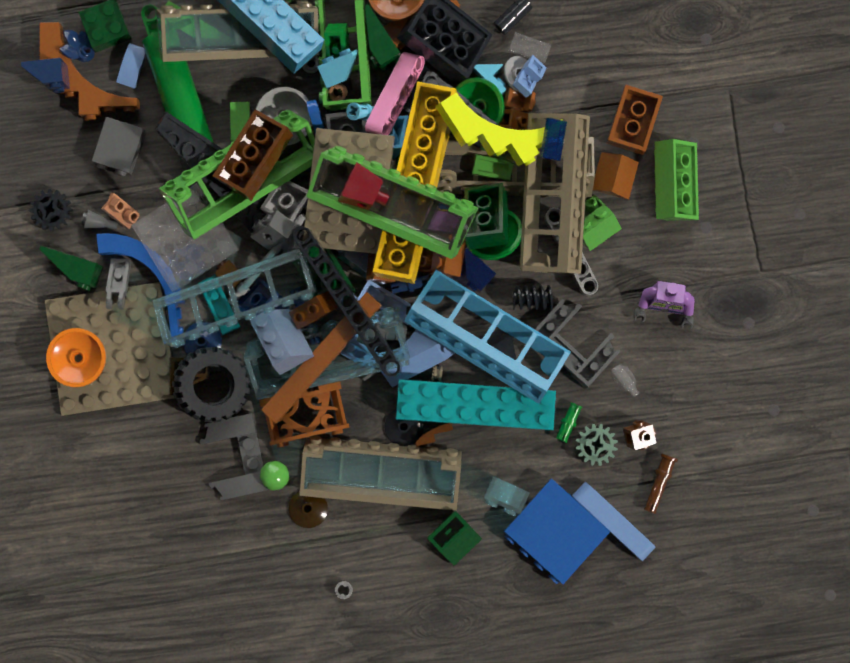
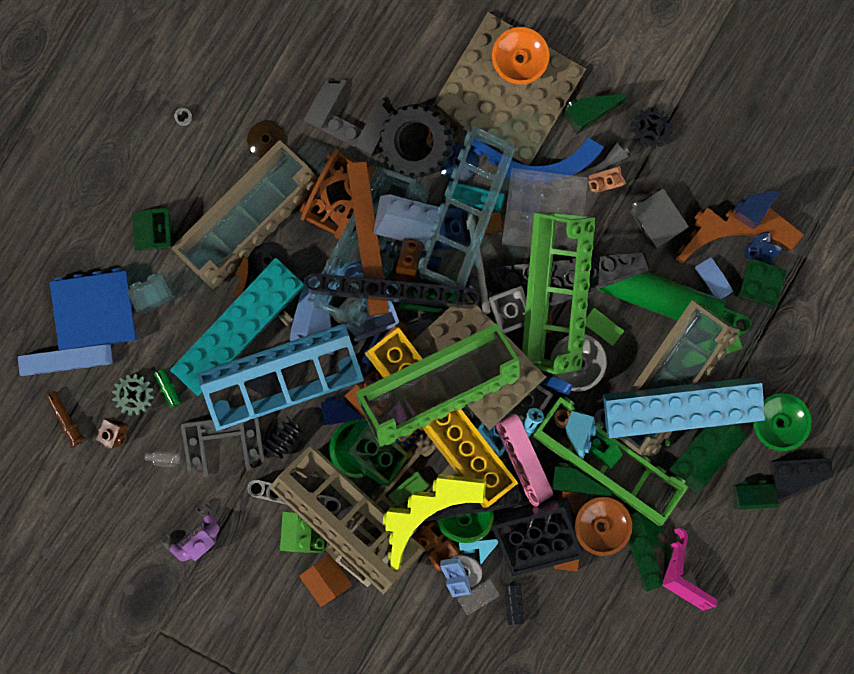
camera: 130 degrees right, 0 degrees up
dark grey hinge [106,258,132,310] -> none
reddish brown slope [213,109,293,201] -> none
dark grey brick [250,210,295,250] -> none
bright green hair [260,461,289,490] -> none
dark red torso [338,162,390,210] -> none
clear blue tile [540,118,567,161] -> none
dark orange brick [606,85,663,155] -> none
bright green slope [654,139,699,221] -> none

